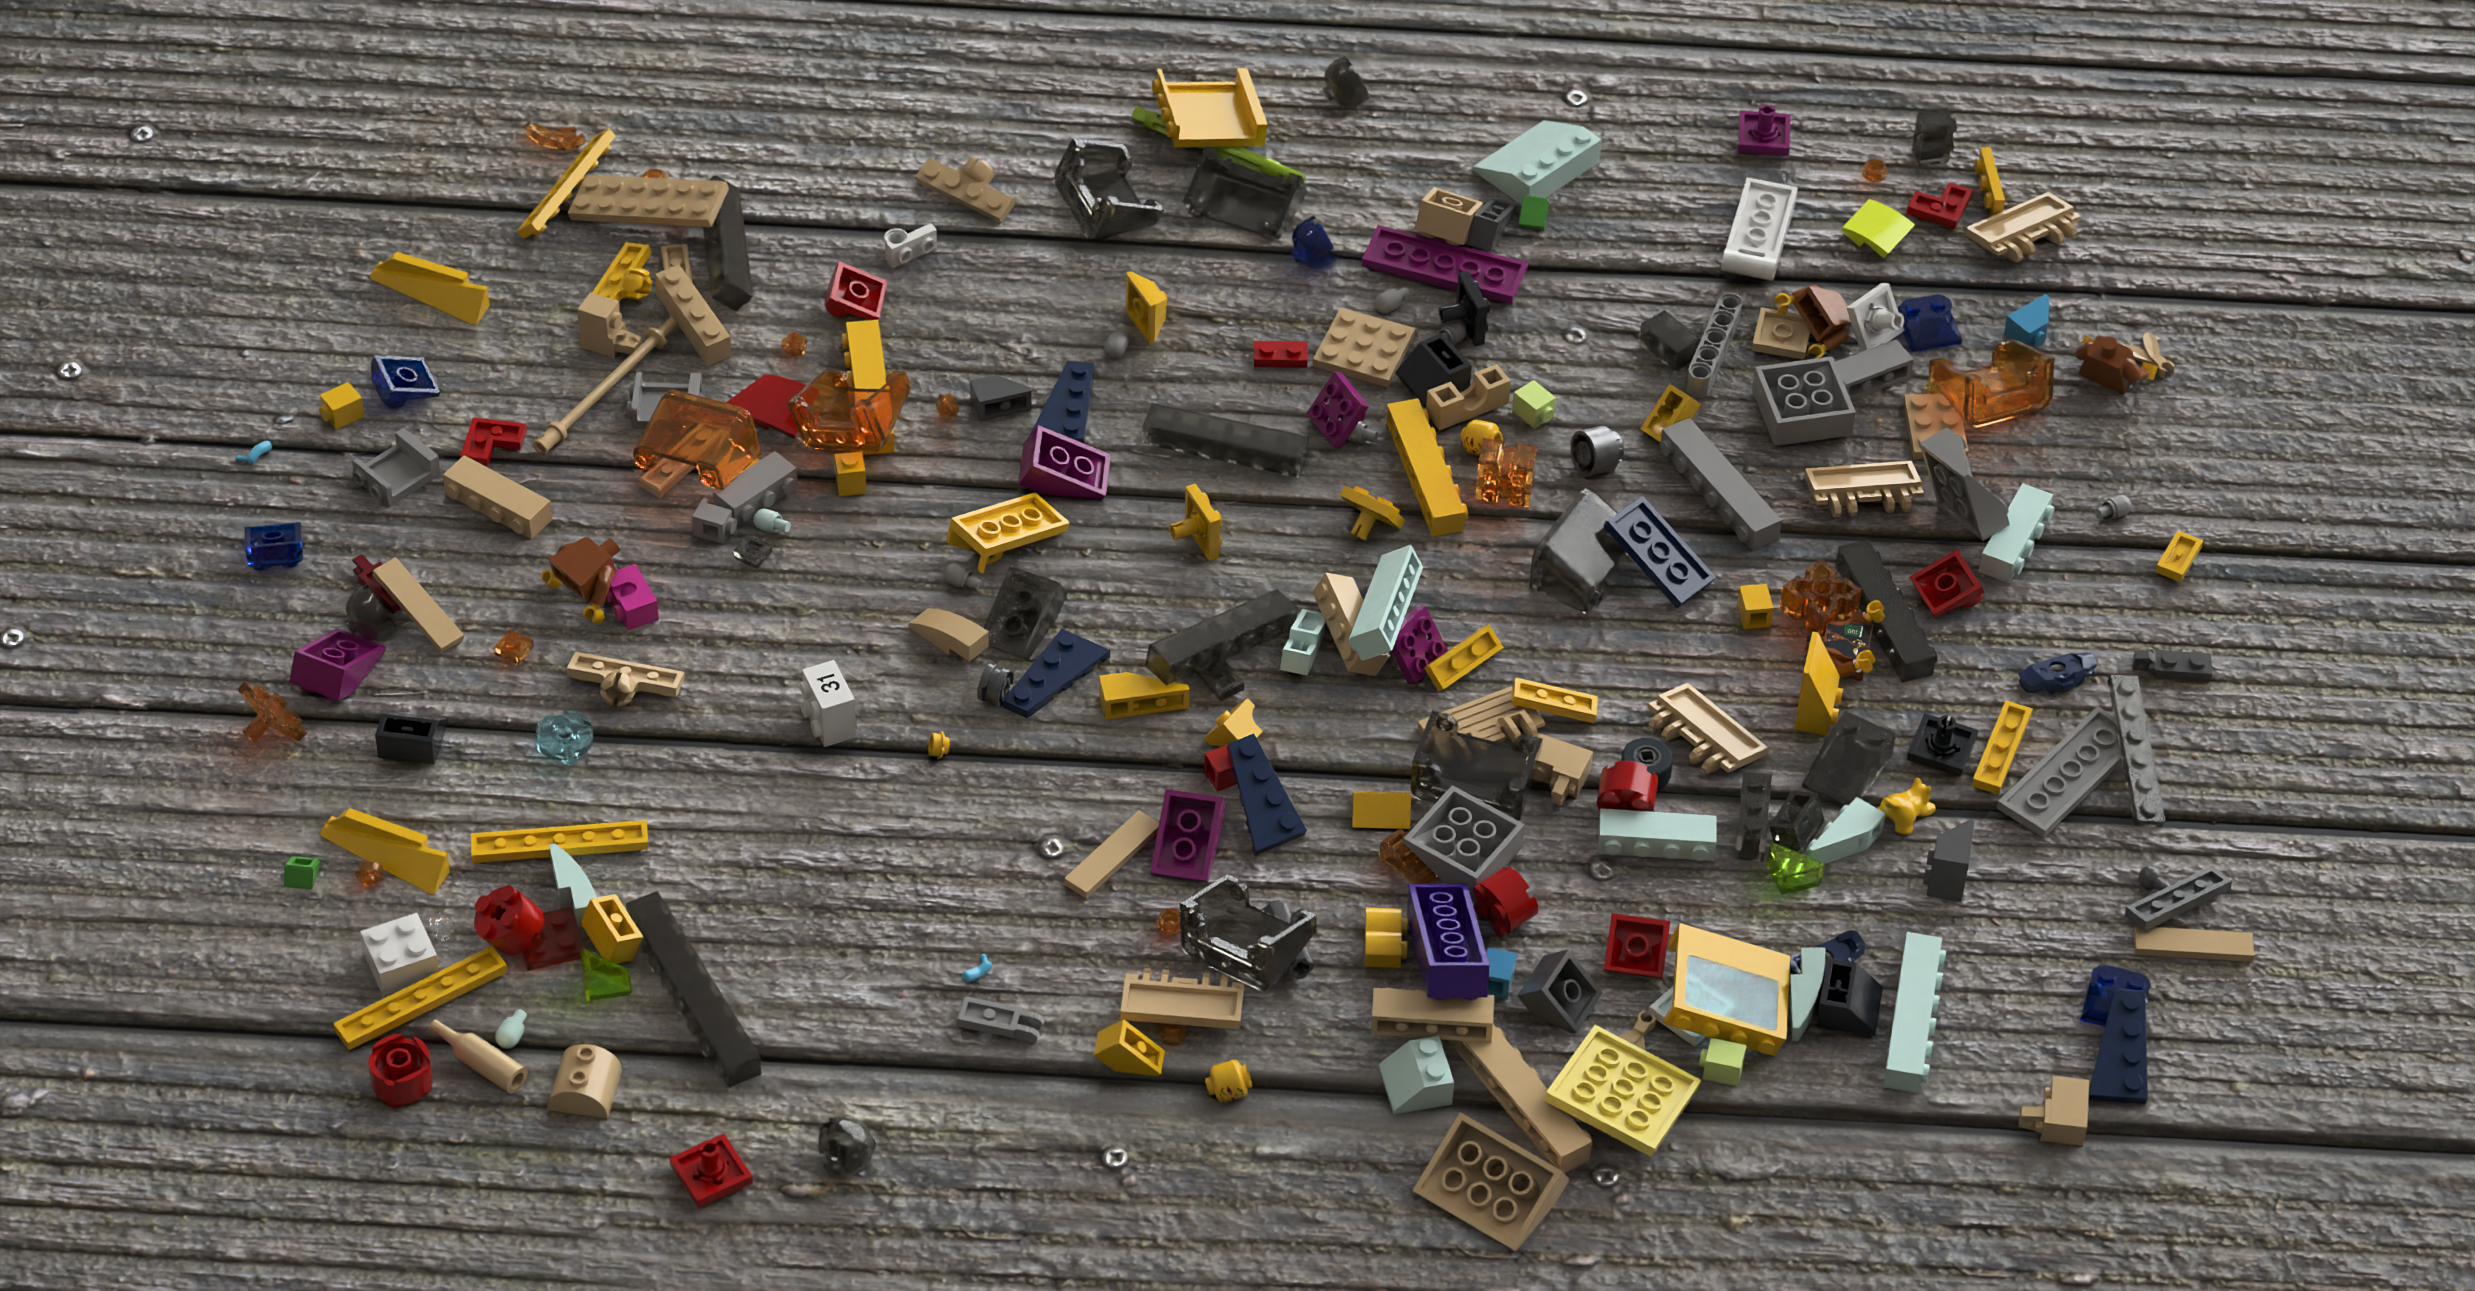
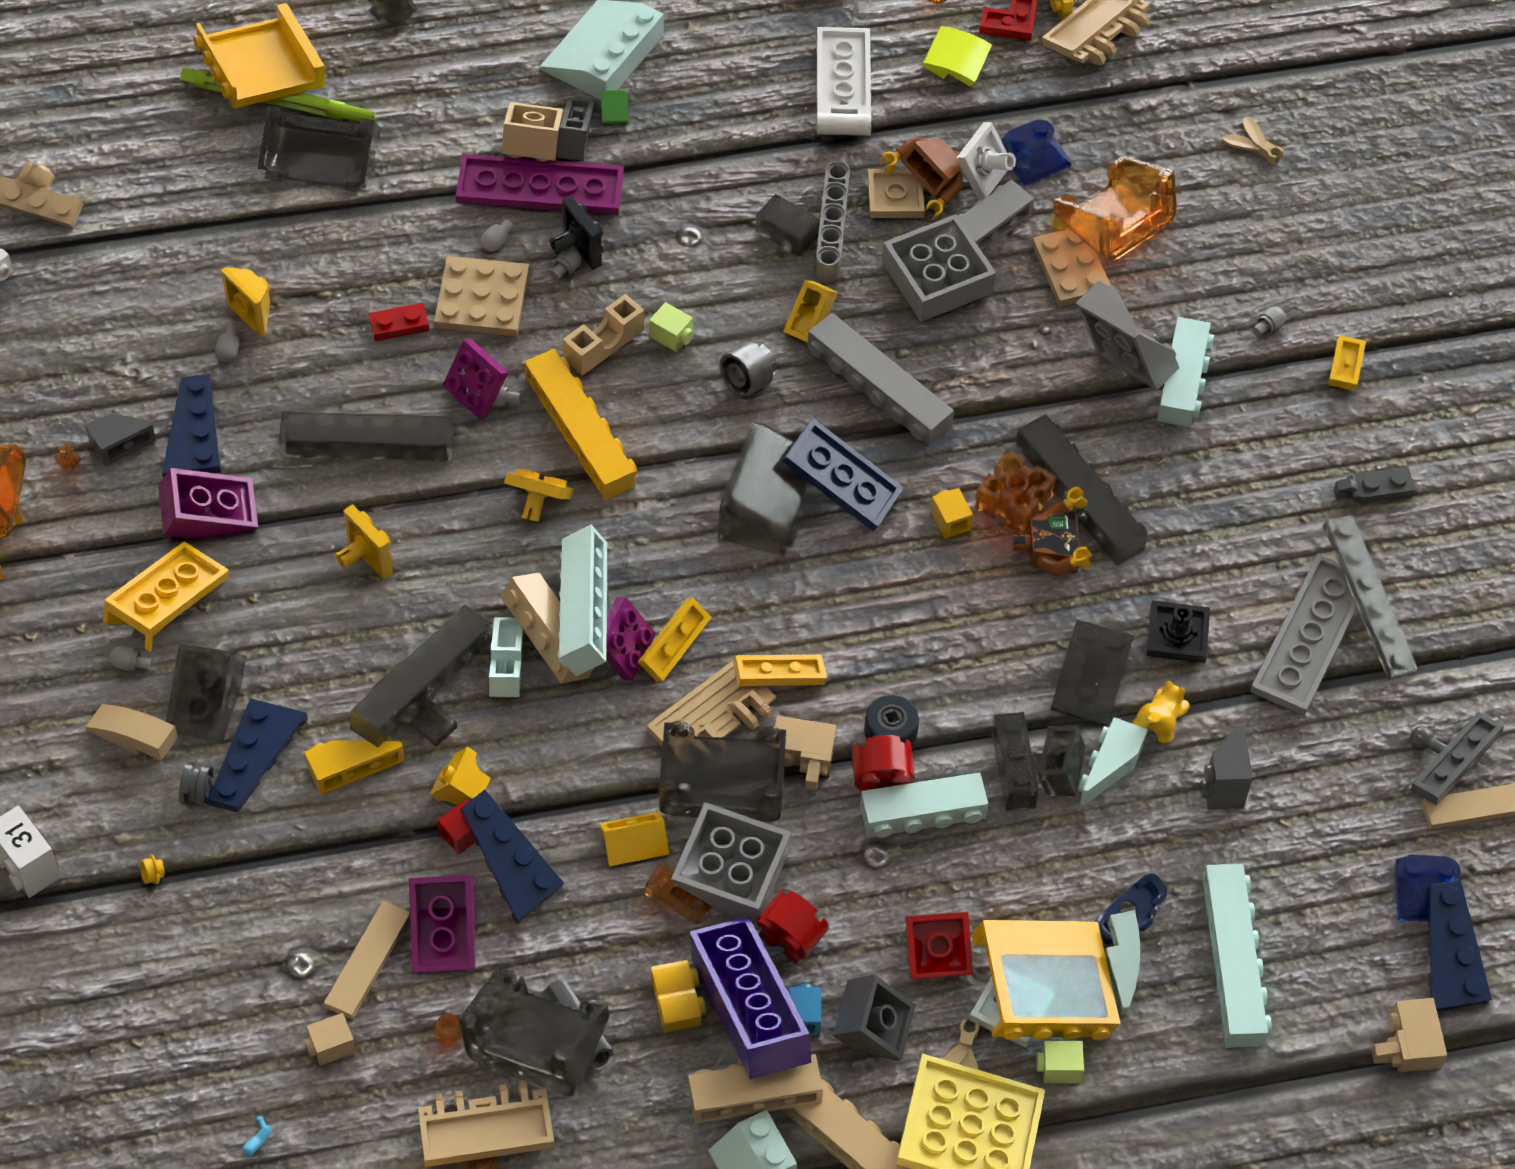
camera: 15 degrees left, 10 degrees up
clear smoke windscreen [1054,138,1164,240] -> none
clear blue cylinder [1290,215,1339,269] -> none
black slope [1396,333,1472,407] -> none
yellow head [1461,420,1503,457] -> none
clear orange brick [1475,438,1538,507] -> none
tan hinge [1647,683,1768,774] -> none
clear neon green slope [1766,842,1825,895] -> none
yellow slope [1794,632,1843,736] -> none
tan hinge [1805,461,1924,518] -> none
black slope [1816,958,1883,1036] -> none
red slope [1909,549,1985,617] -> none
yellow plate [1972,700,2033,795] -> none
dark azure slope [2004,294,2049,353] -> none
dark blue piece [2018,652,2097,694] -> none
dark orange torso [2075,335,2158,394] -> none
none -> tan brick [304,1012,356,1066]

